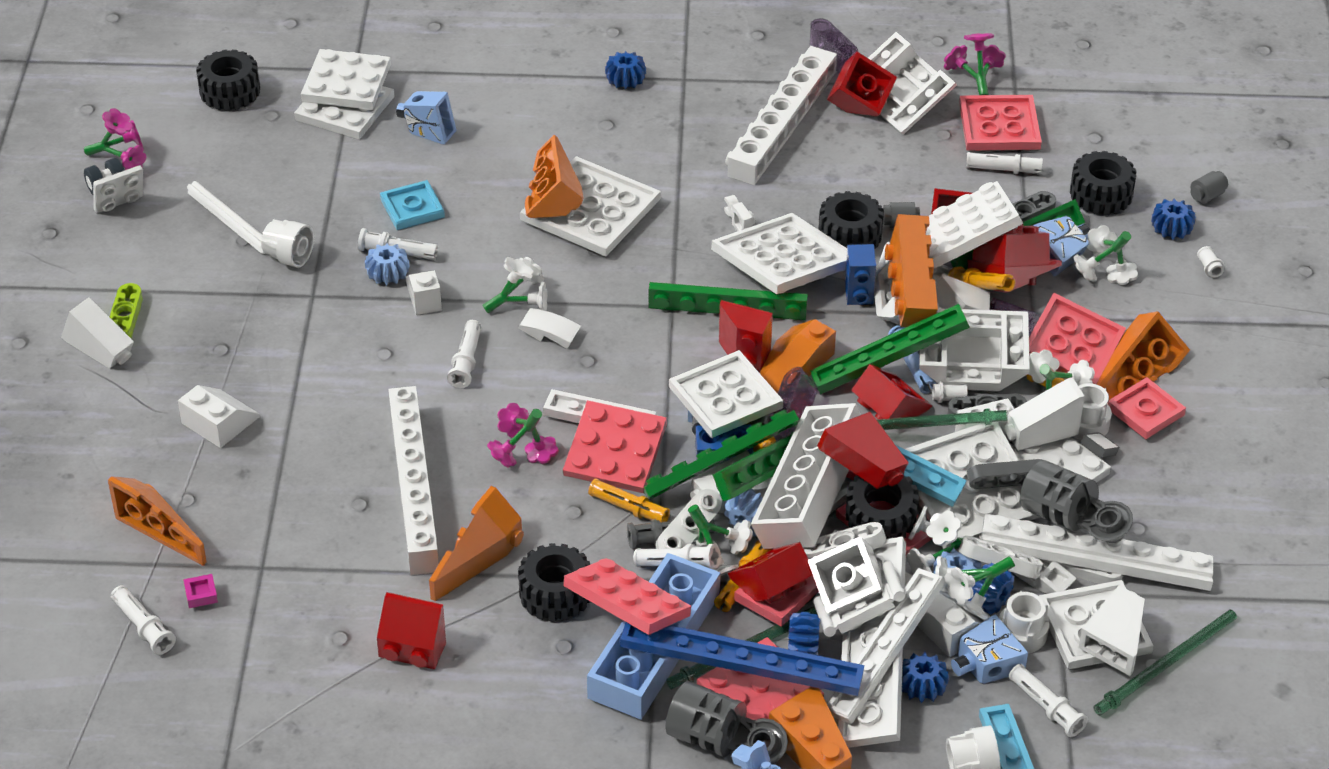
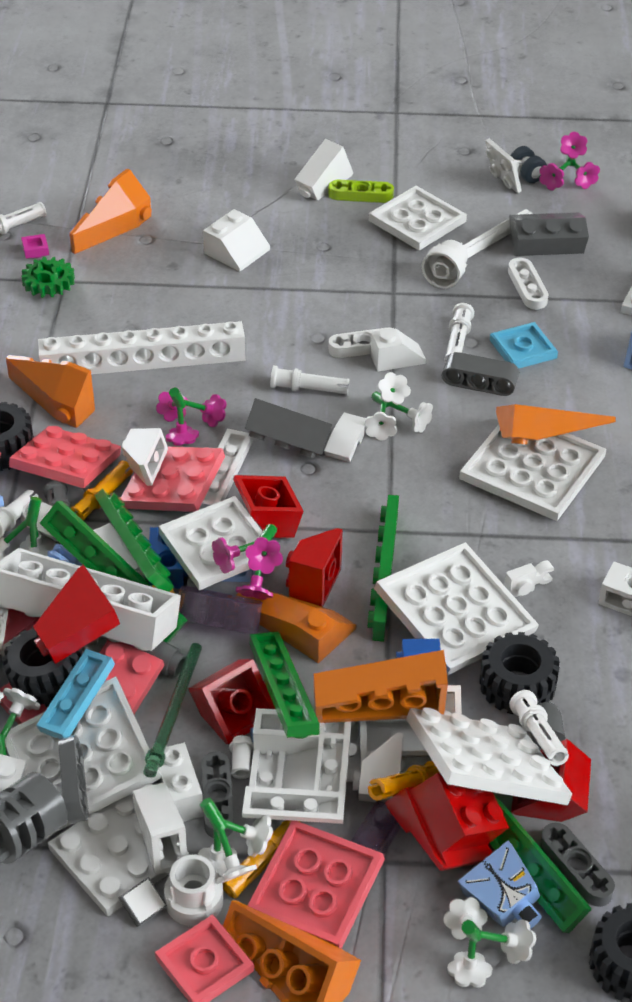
camera: 90 degrees right, 0 degrees up
light blue gear [365,242,410,286] -> none
none -> coral plate [9,426,121,489]
none -> green gear [21,257,75,298]
none -> white slope [122,428,168,486]
none -> dark pink plant [212,524,283,600]
none -> red slope [233,475,304,538]
none -> dark grey slope [245,398,332,458]
none -> white beam [328,328,394,358]
none -> white plate [369,186,467,251]
none -> dark grey beam [441,352,520,396]
none -> white plate [508,258,549,310]
none -> dark grey slope [509,212,589,256]
none -> white pin [509,690,569,766]

